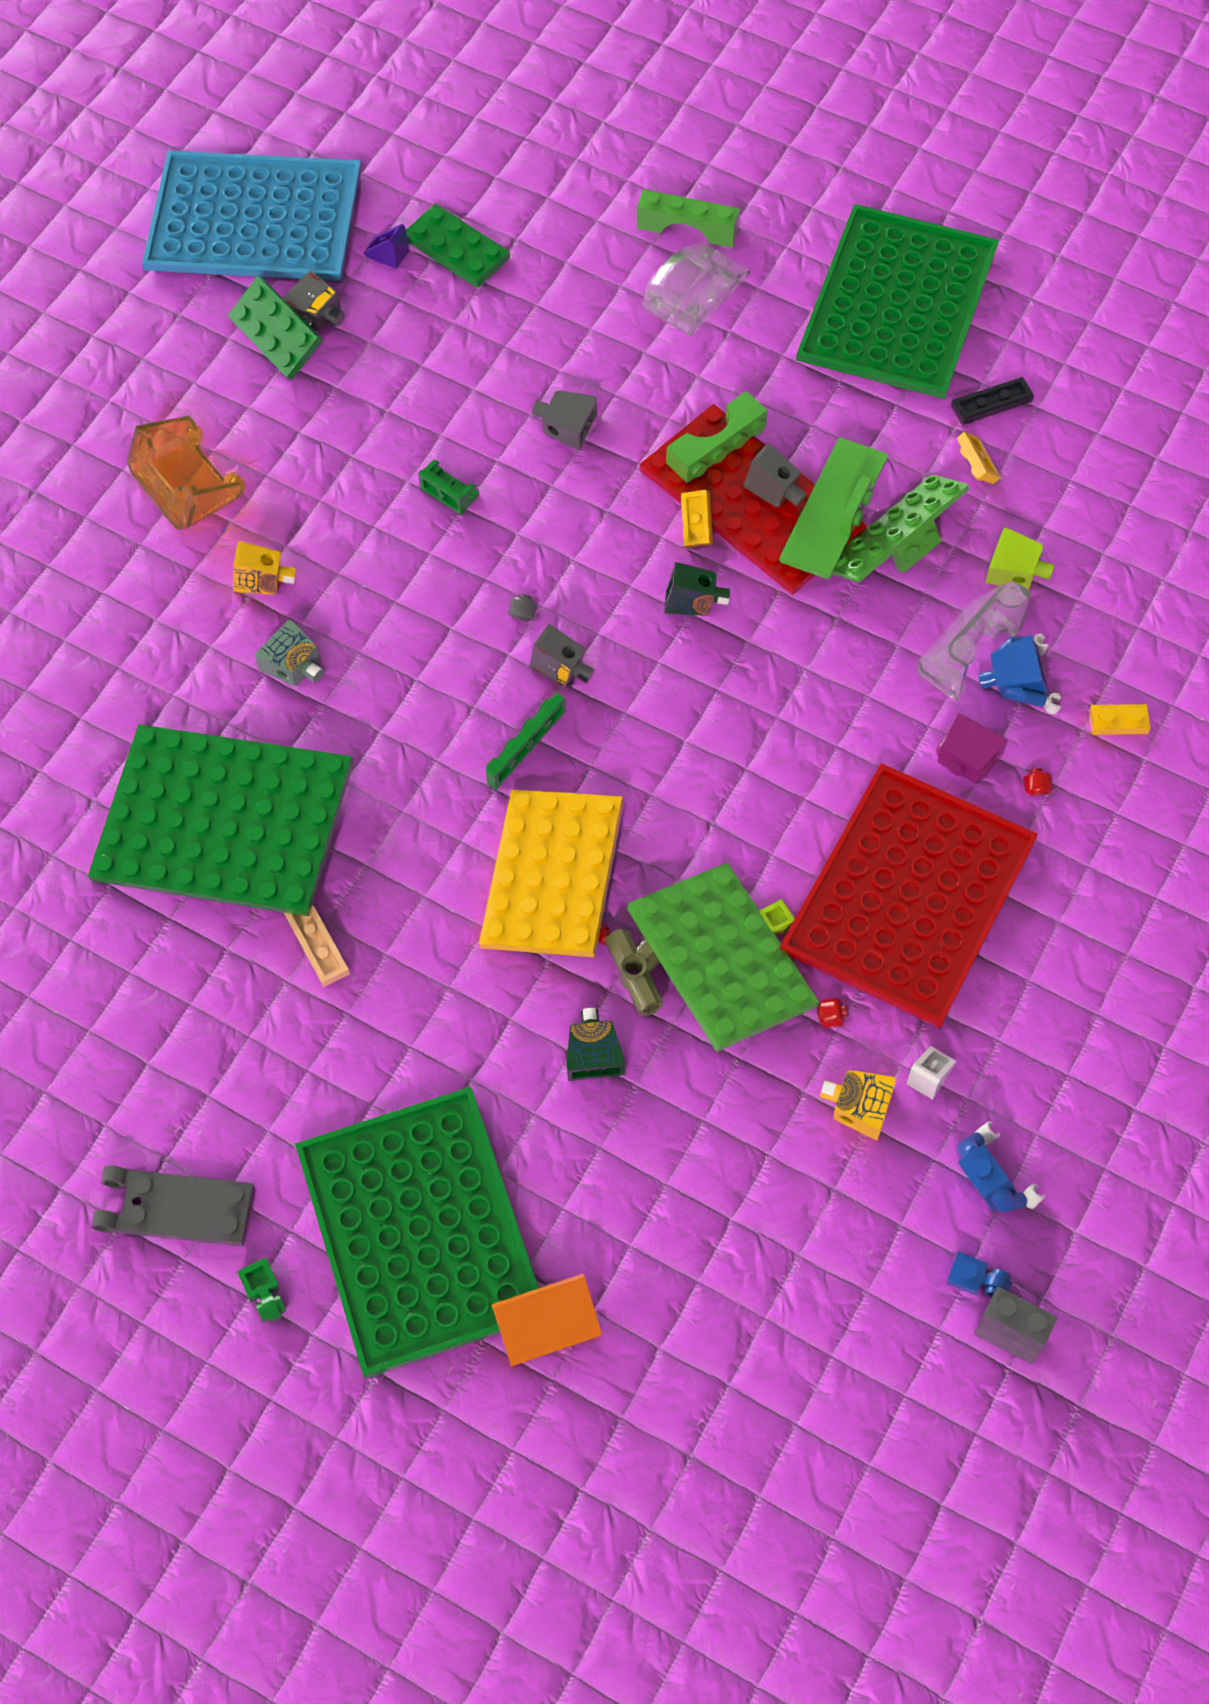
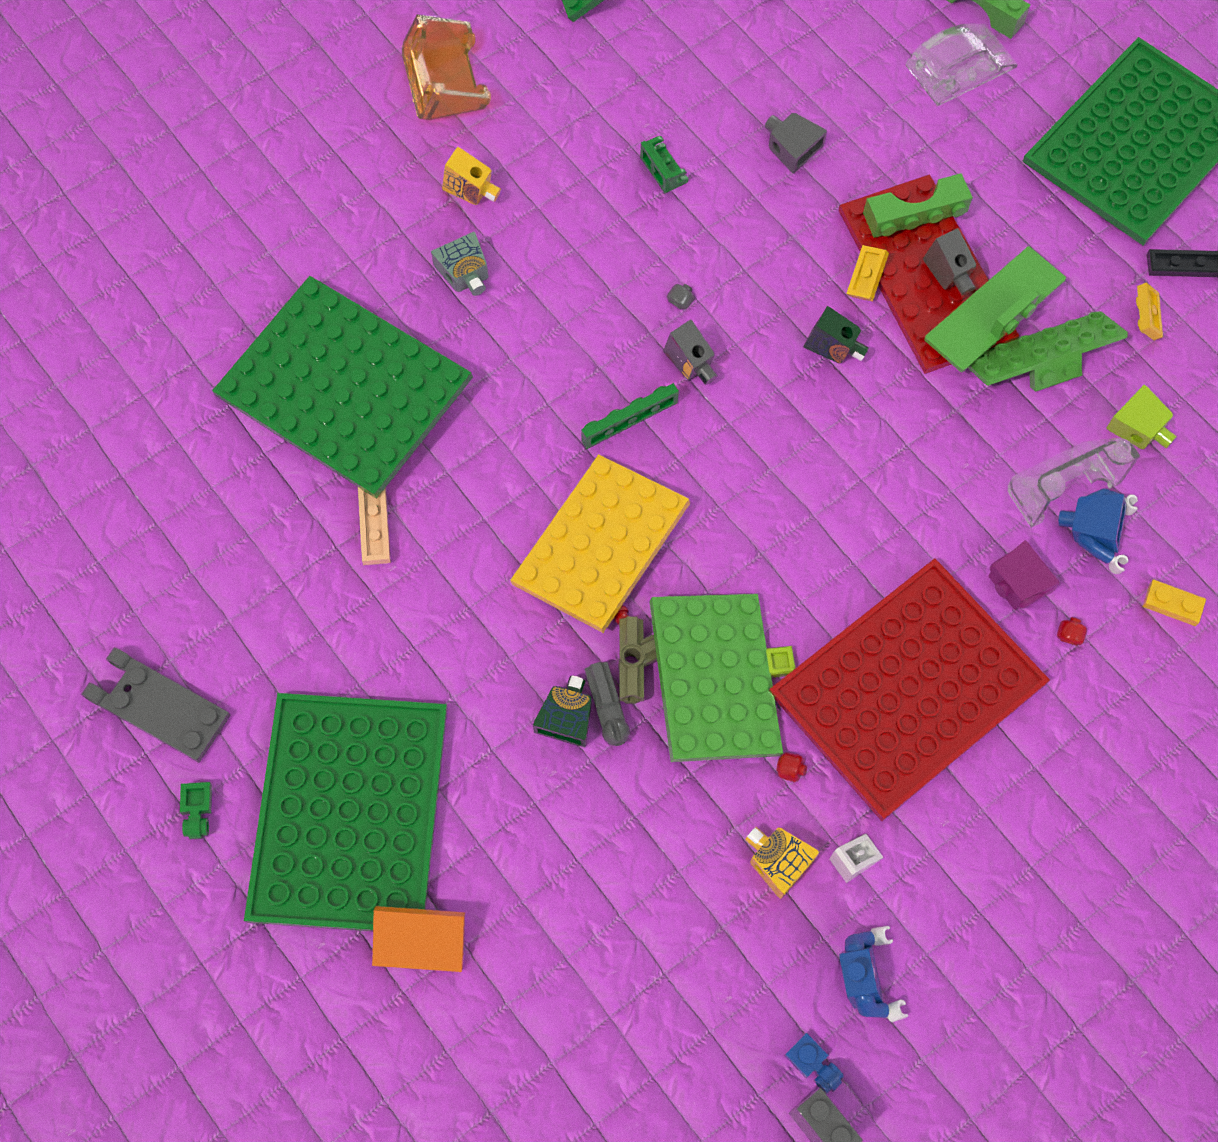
camera: 20 degrees right, 5 degrees up
none -> dark grey piece [584,662,630,746]

